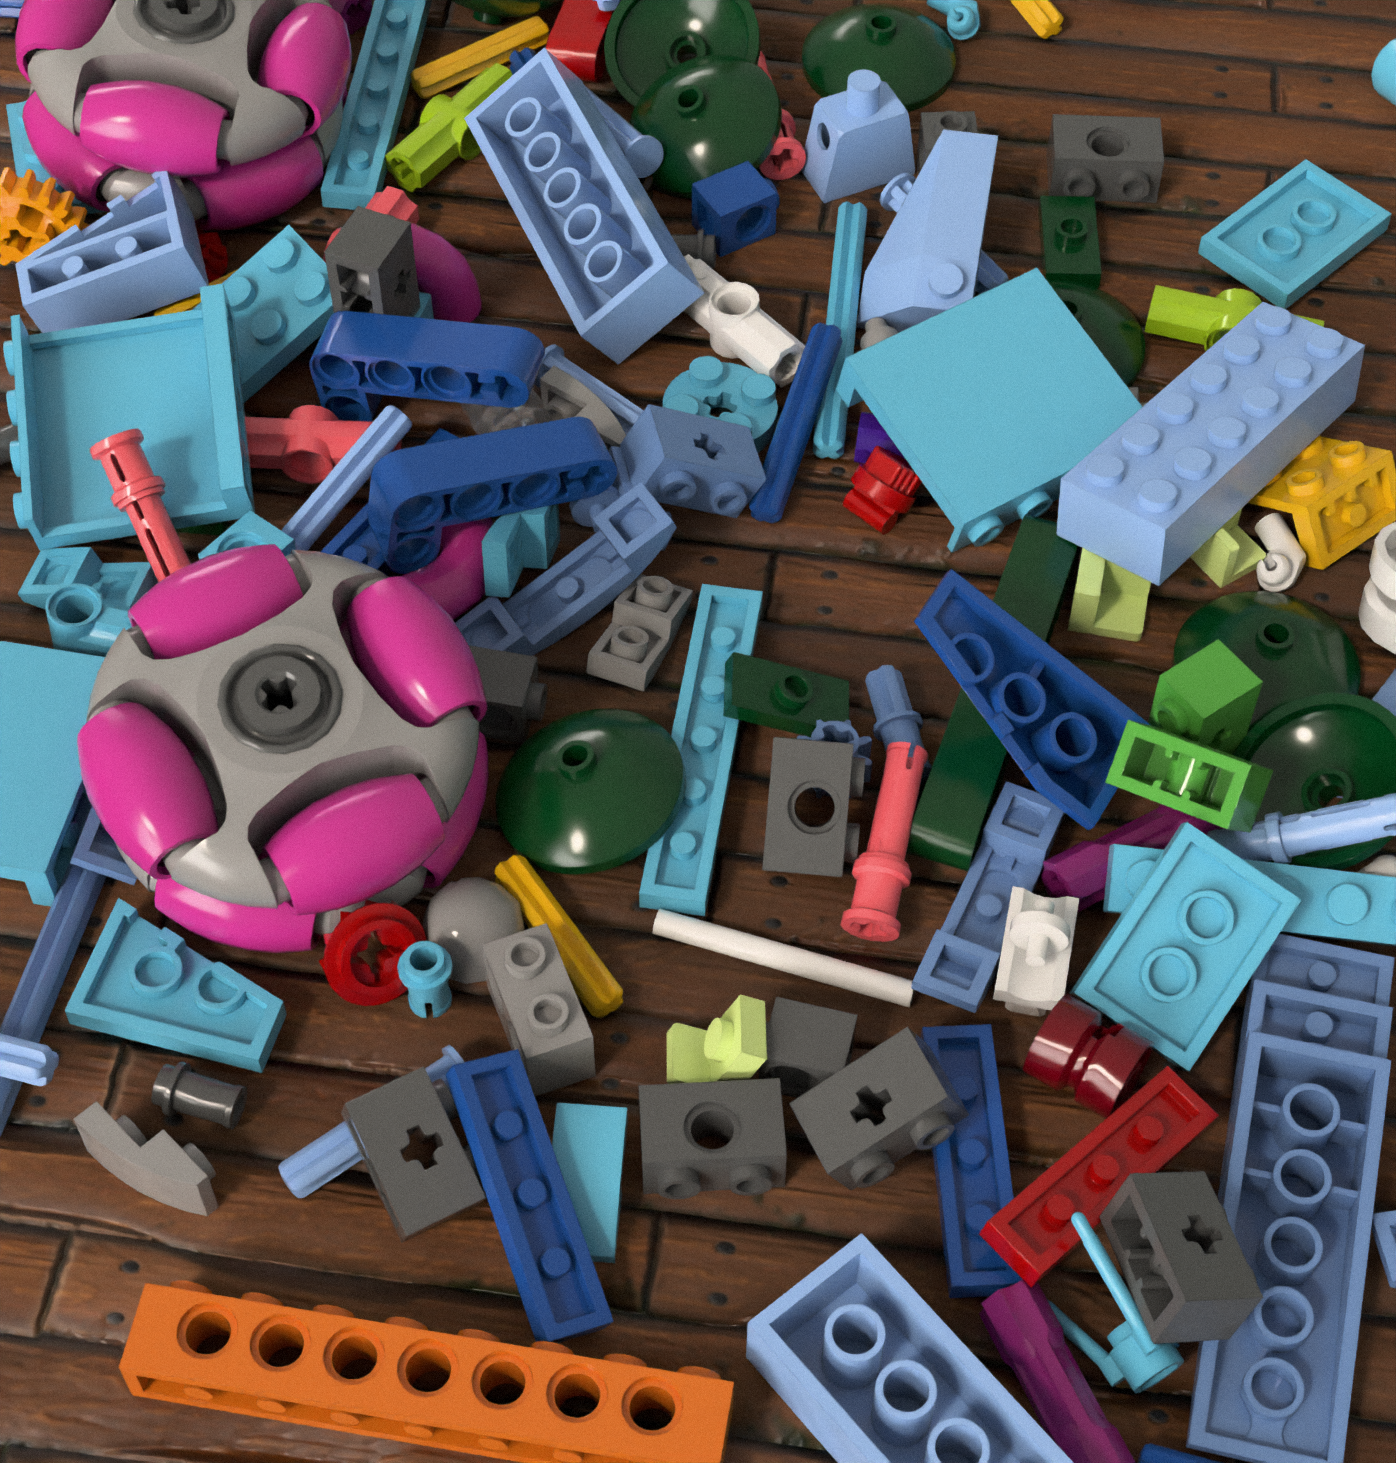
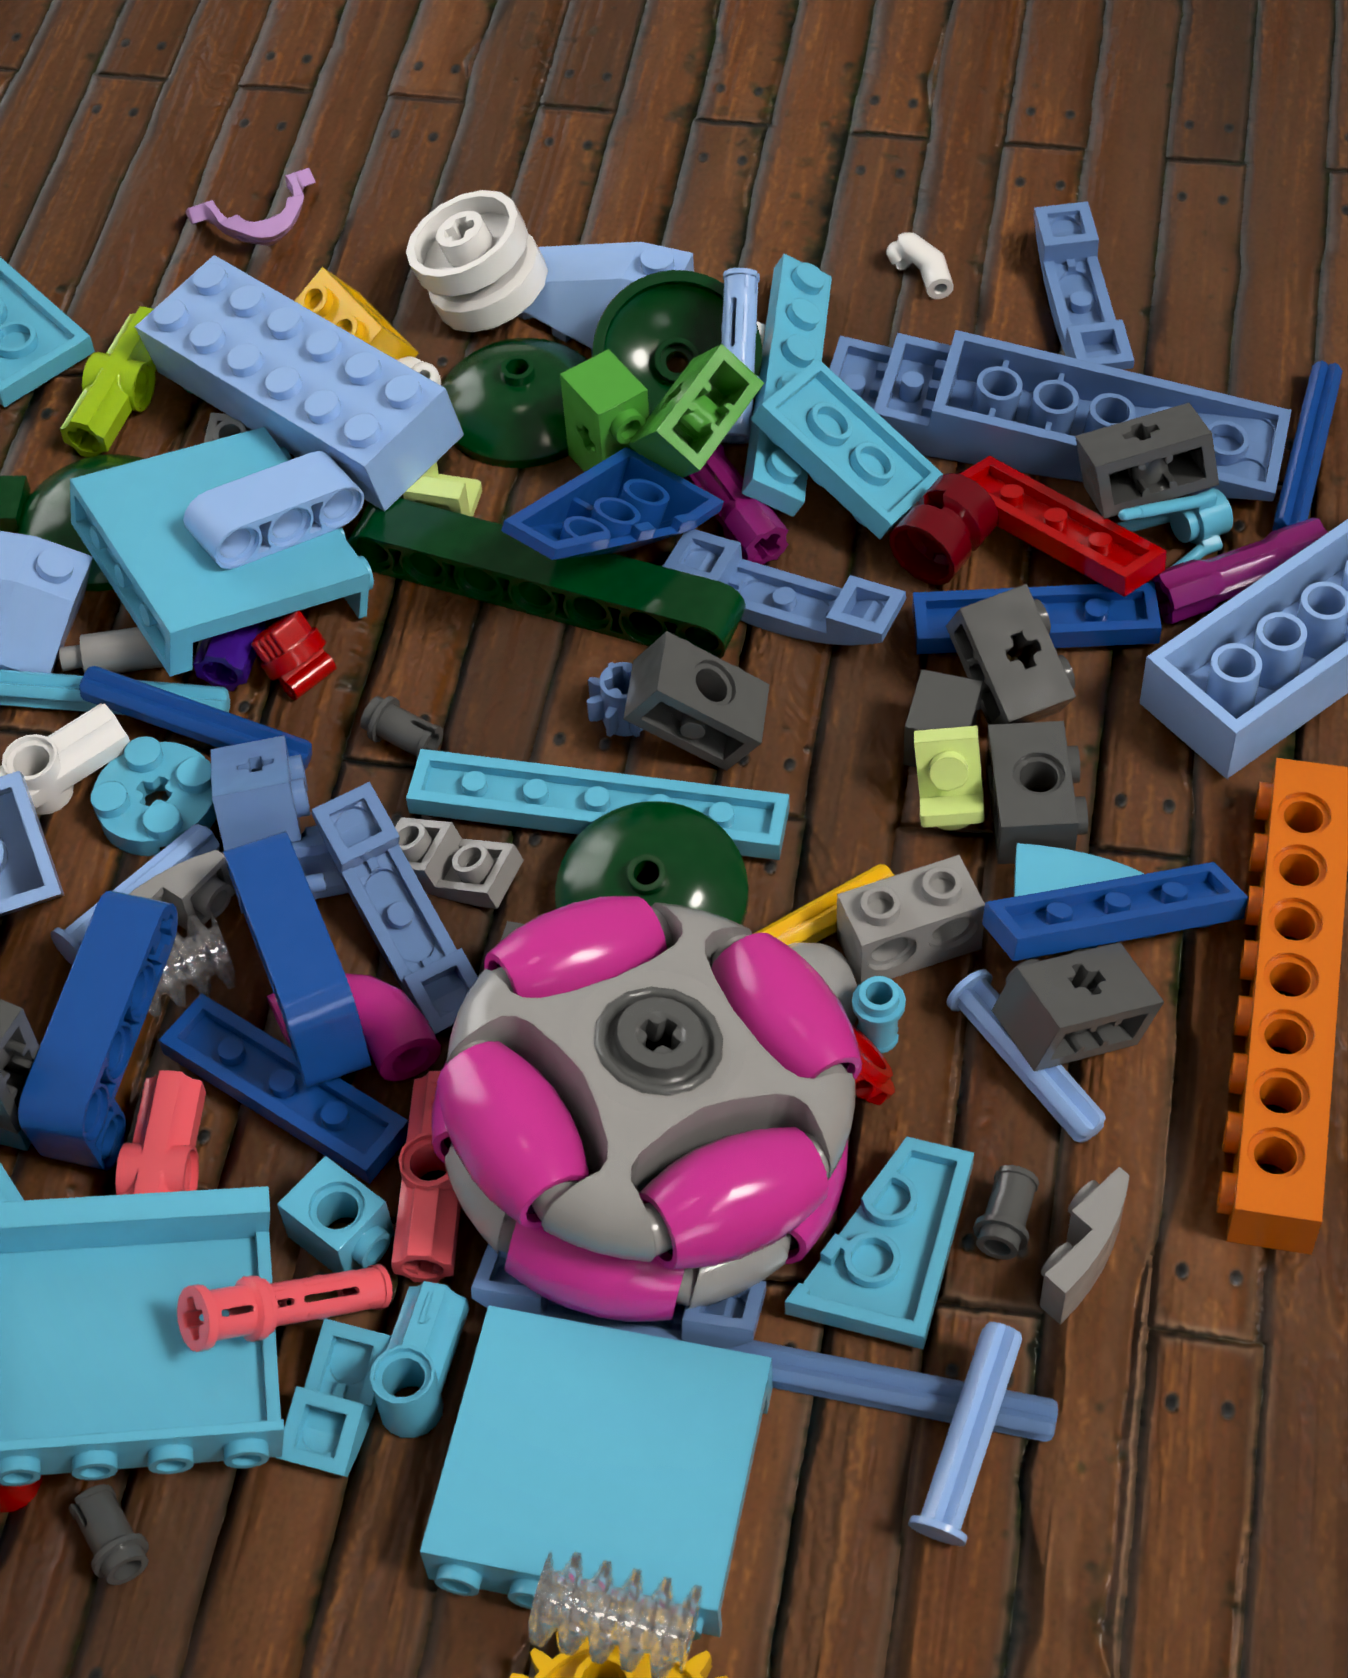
camera: 85 degrees left, 0 degrees up
light blue axle [281,405,412,551] -> none
medium azure slope [481,504,560,597] -> none
white bar [653,908,915,1008] -> none
dark green plate [723,652,849,737] -> none
coral pin [840,742,928,942] -> none
medium blue axle [865,665,932,785] -> none
white hips [993,886,1079,1017] -> none
none -> light blue beam [183,451,364,569]
none -> dark grey pin [360,696,443,759]

